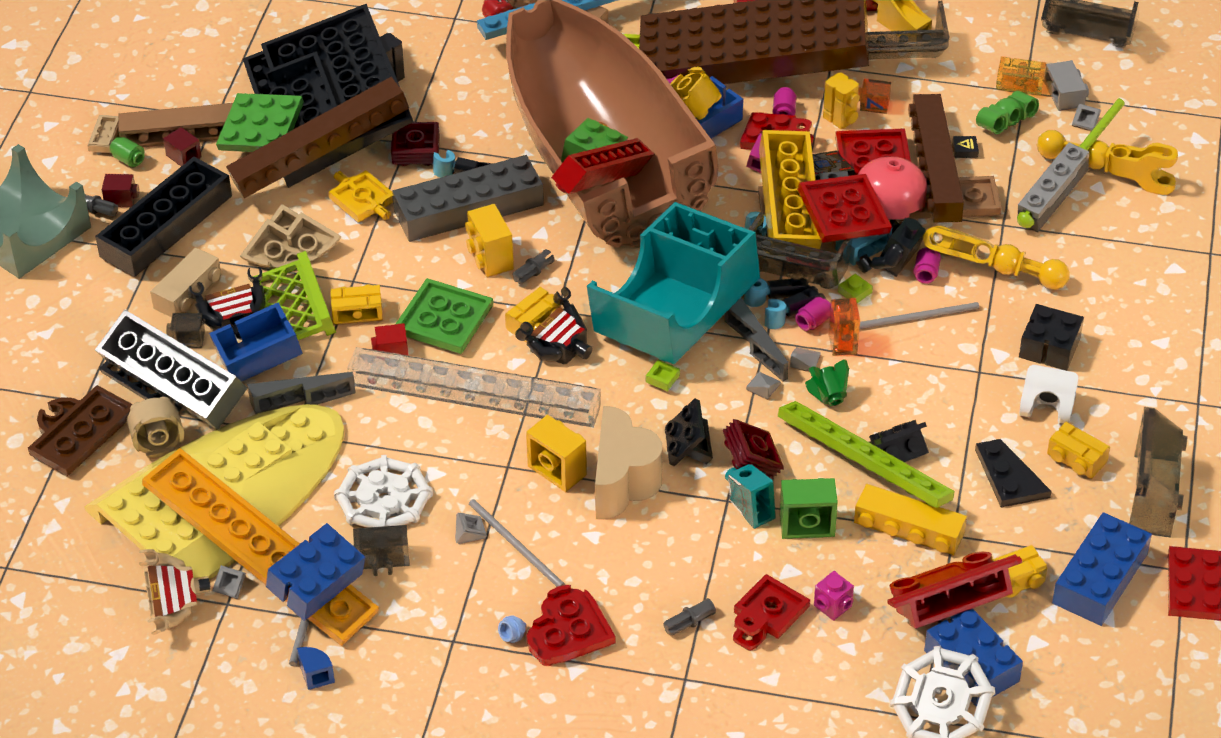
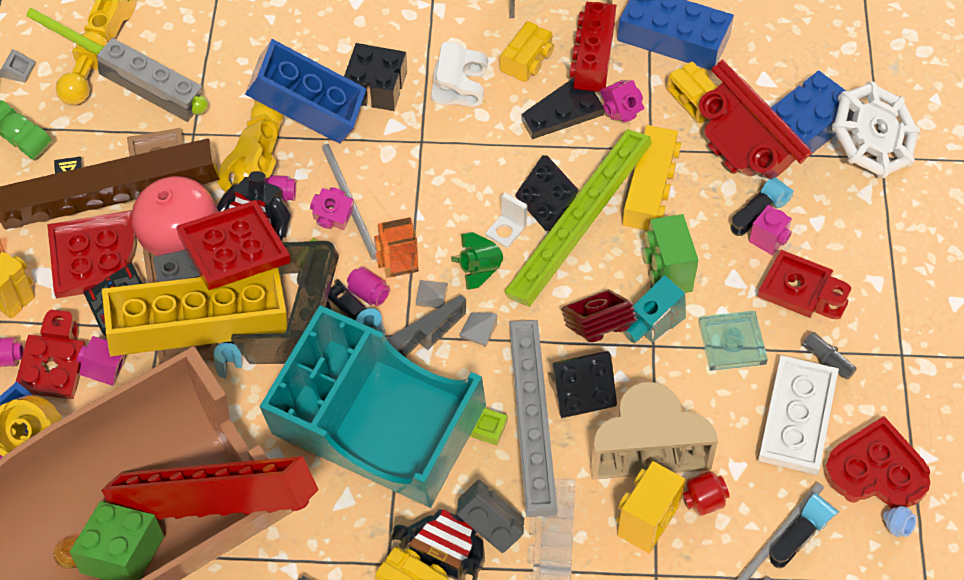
camera: 100 degrees left, 10 degrees up
none -> blue brick [244,39,366,144]
none -> dark pink brick [310,187,354,231]
none -> dark grey brick [456,479,525,553]
none -> white bracket [486,192,527,249]
none -> light grey tile [509,320,557,517]
none -> red brick [570,1,617,92]
none -> dark pink brick [600,80,645,122]
none -> red head [682,471,730,516]
none -> clear light blue plate [698,311,768,371]
none -> piece [731,178,794,236]
none -> white plate [758,355,839,475]
none -> black piece [770,493,840,568]

